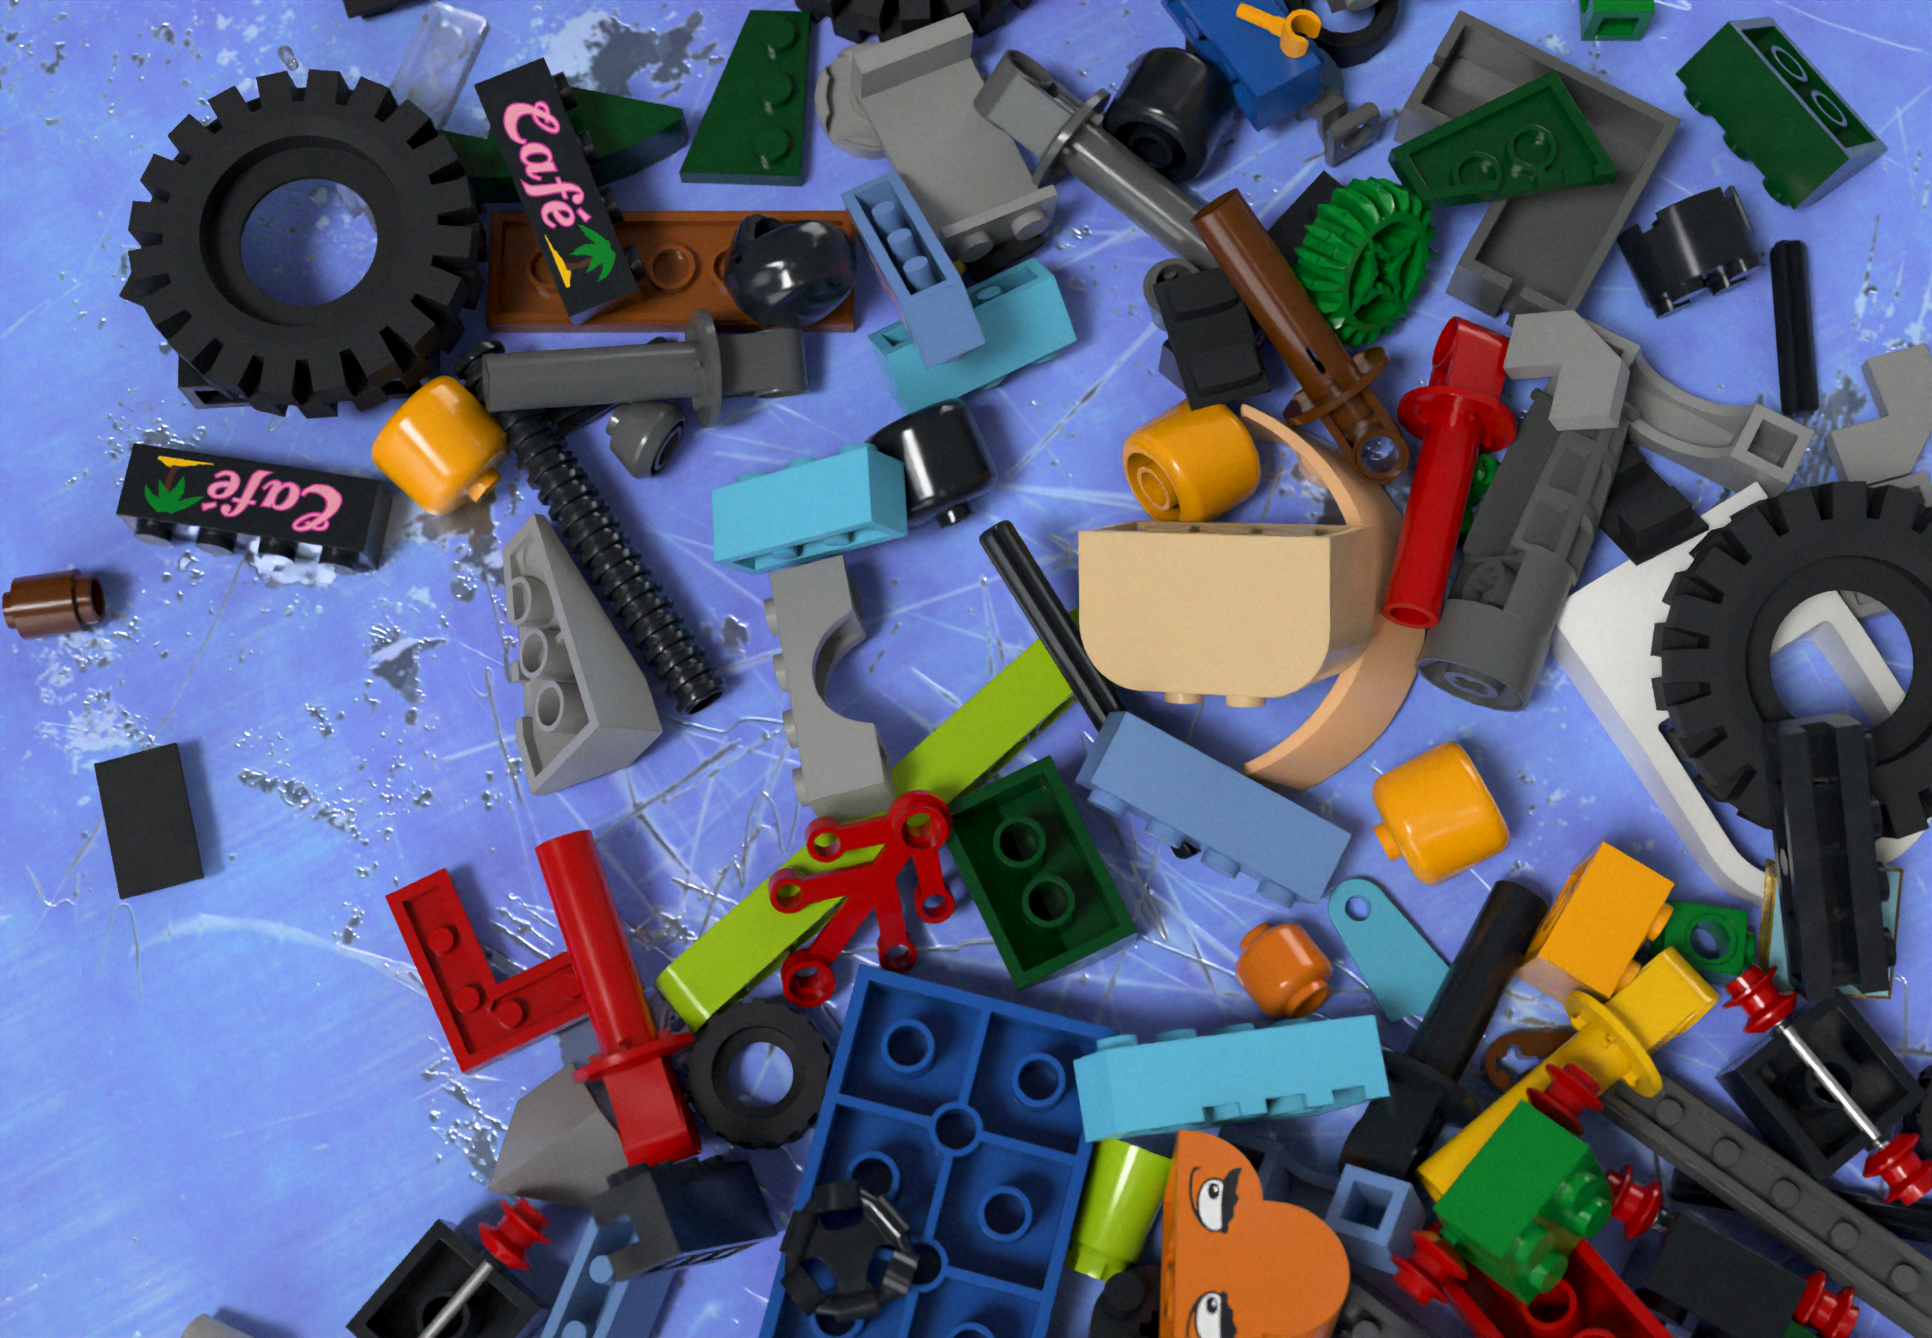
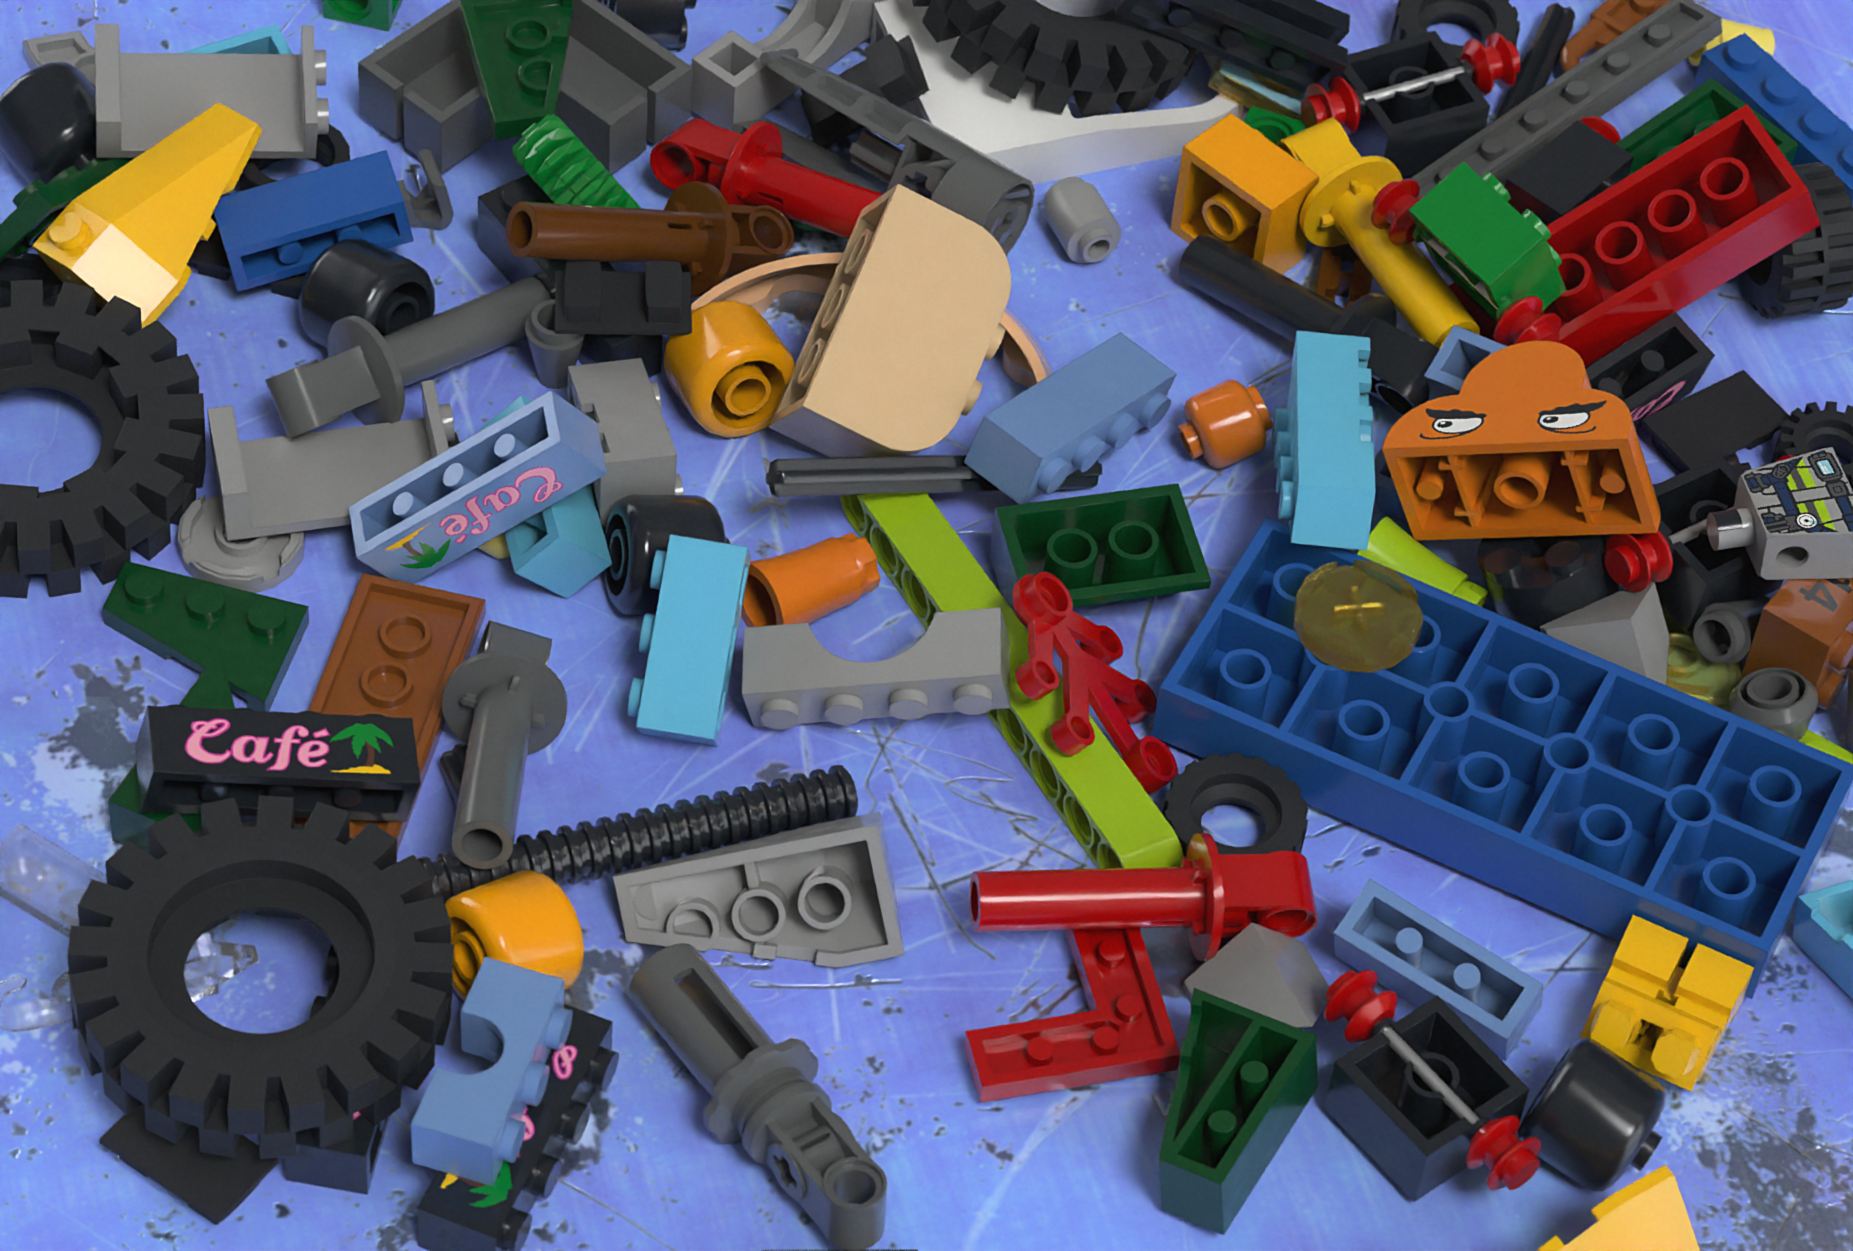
camera: 85 degrees left, 25 degrees down
black brick [587,1154,778,1283] -> none
dark grey cone [606,400,686,479] -> none
black piece [723,214,857,328] -> none
black piece [779,1179,921,1324] -> none
light orange hand [1236,2,1321,58] -> none
medium azure piece [1327,879,1449,1022] -> none
light orange head [1372,741,1511,886] -> none
light grey tile [1503,310,1630,431] -> none
none -> medium blue arch [411,957,573,1186]
none -> light grey wedge [567,358,684,532]
none -> dark grey piece [629,943,887,1250]
none -> orange plant [741,533,881,627]
none -> light grey brick [1044,177,1121,263]
none -> dark green wedge [1158,988,1318,1235]
none -> clear yellow tile [1294,560,1423,673]

